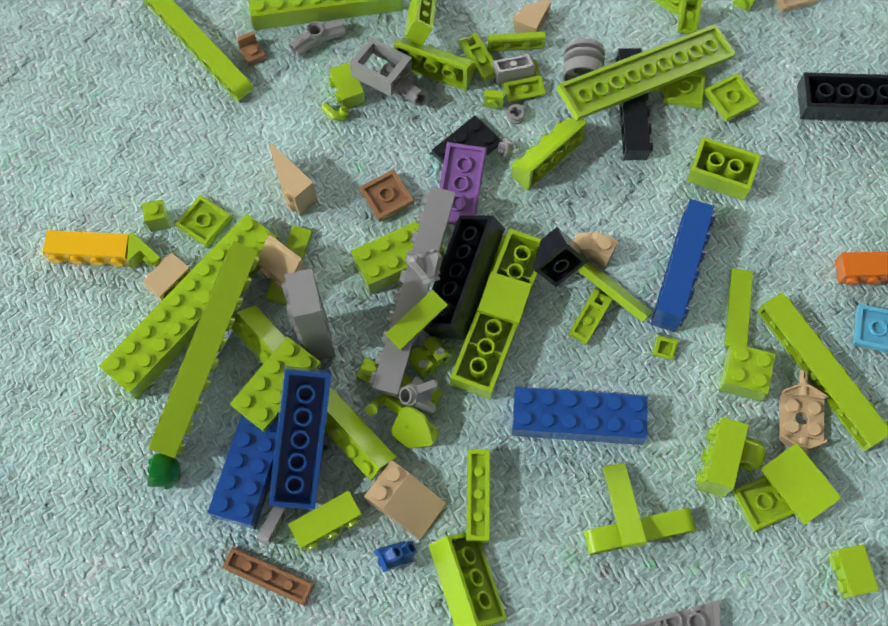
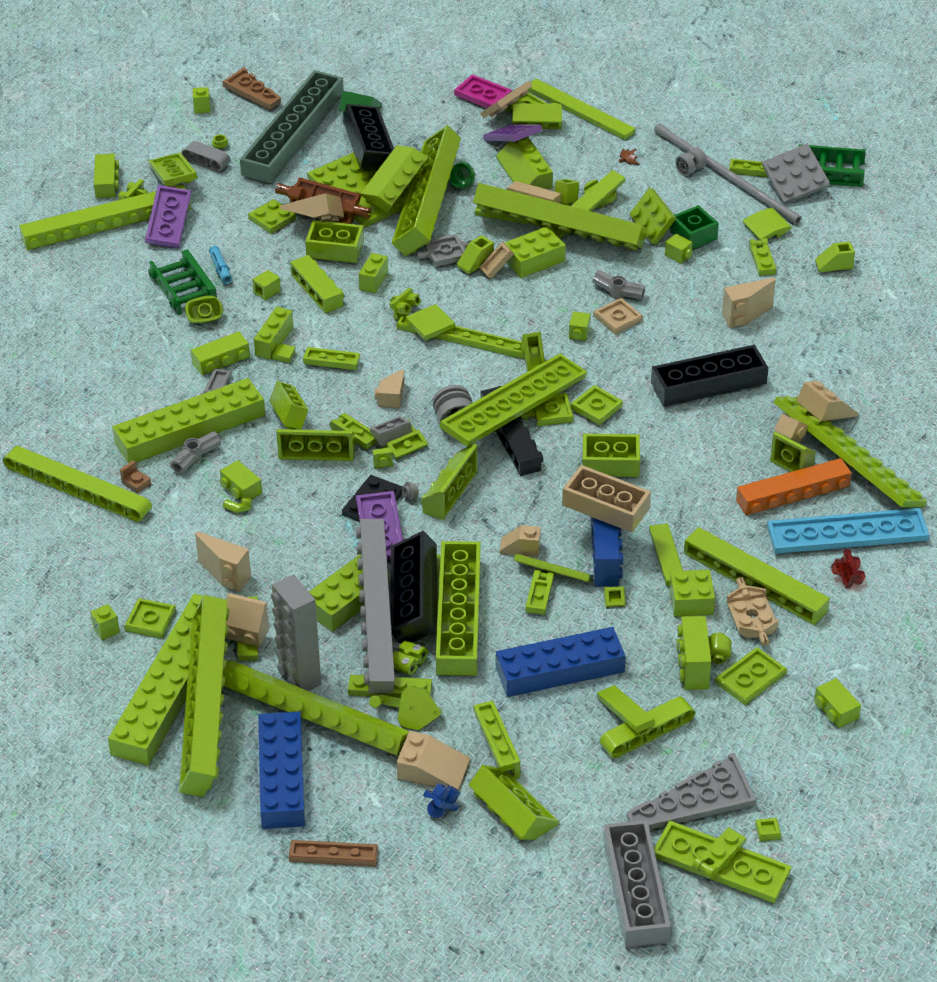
camera: 20 degrees left, 25 degrees down
yellow brick [42,230,129,267] -> none
lime slope [127,232,161,269] -> none
tan brick [142,252,191,301] -> none
green hair [147,453,181,490] -> none
lime plate [230,336,322,433] -> none
light grey beam [257,506,289,545] -> none
blue brick [268,366,332,509] -> none
lime brick [288,491,363,552] -> none
light grey window [350,38,412,96] -> none
medium nougat plate [359,169,414,222] -> none
light grey piece [379,63,429,107] -> none
lime tile [385,290,447,351] -> none
light grey rock [399,376,438,415] -> none
light grey rock [406,249,442,284] -> none
lime tile [478,272,532,325] -> none
lime tile [487,31,546,52] -> none
light grey bush [507,104,525,124] -> none
black slope [533,227,588,287] -> none
lime tile [760,442,842,525] -> none
none -> tan brick [562,465,651,532]

